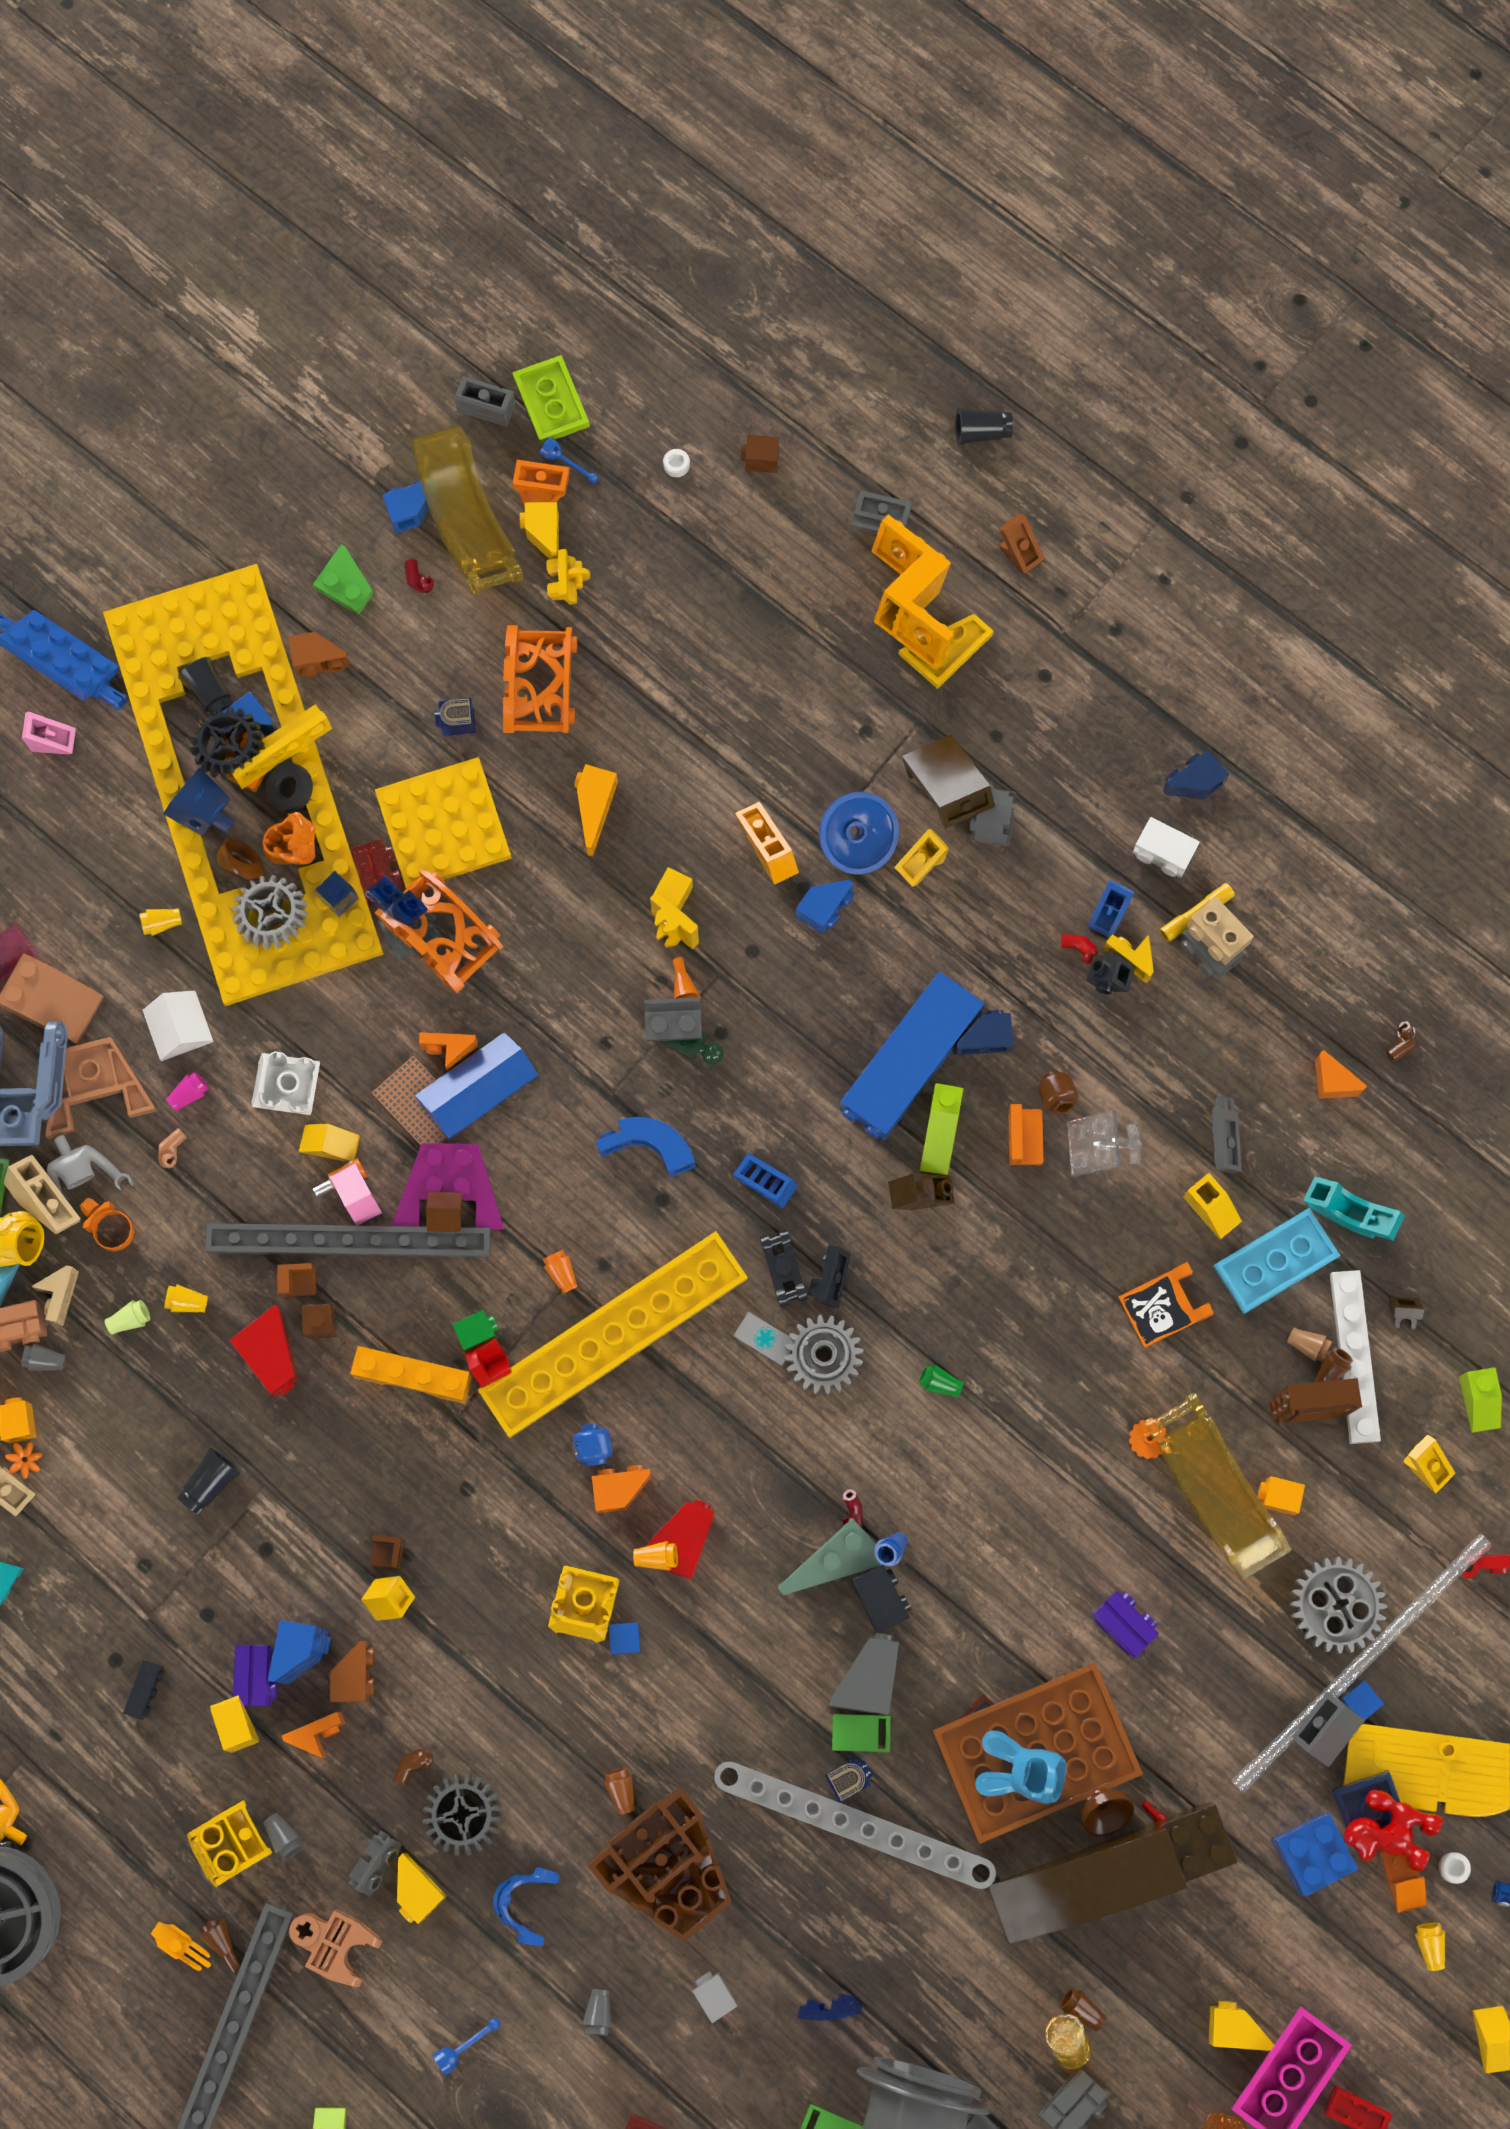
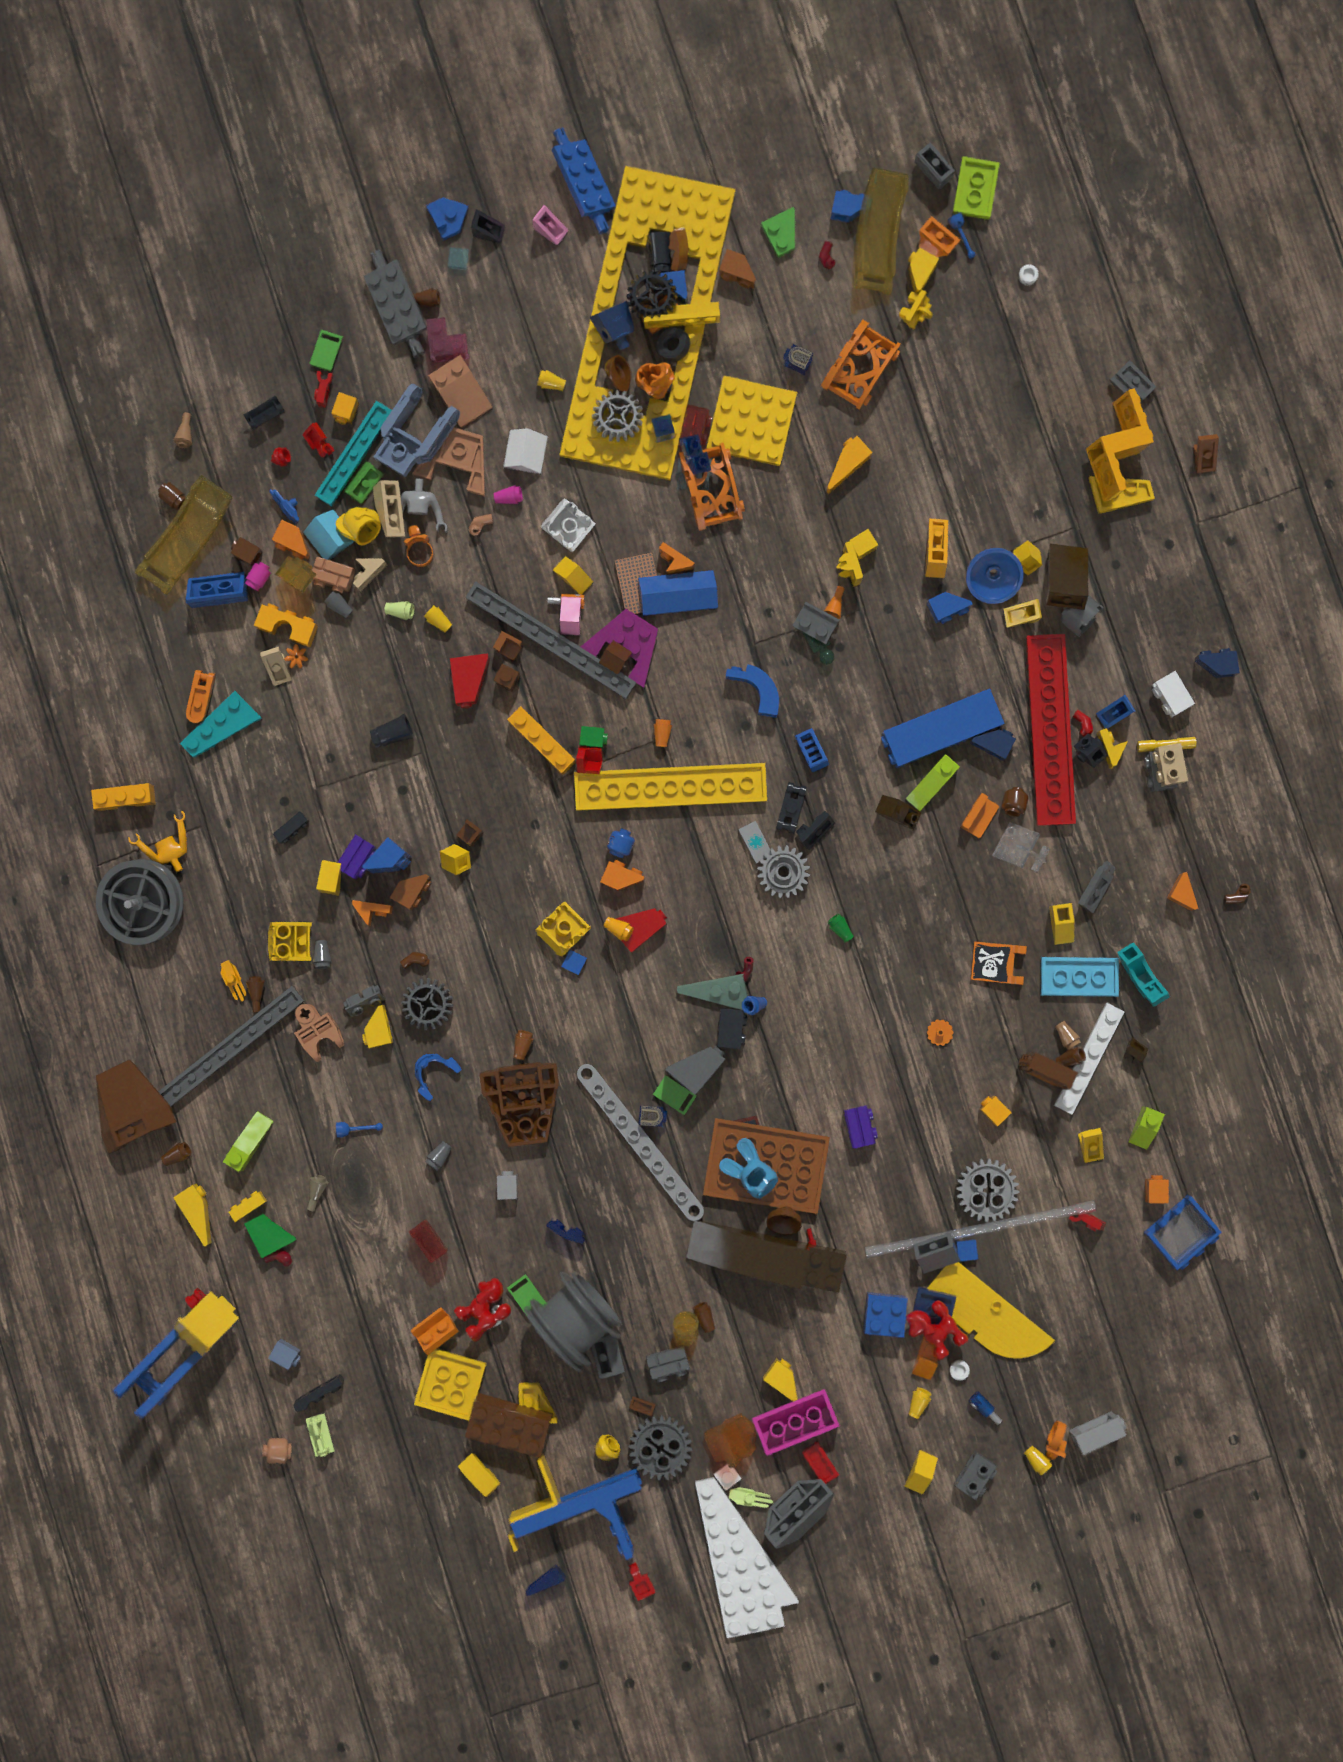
camera: 35 degrees right, 10 degrees up
reddish brown brick [741,435,779,473] -> none
black plant [955,407,1013,445] -> none
clear yellow windscreen [1144,1393,1292,1580] -> none
none -> dark orange slope [669,228,688,271]
none -> yellow panel [1013,540,1042,575]
none -> red plate [1026,634,1076,826]

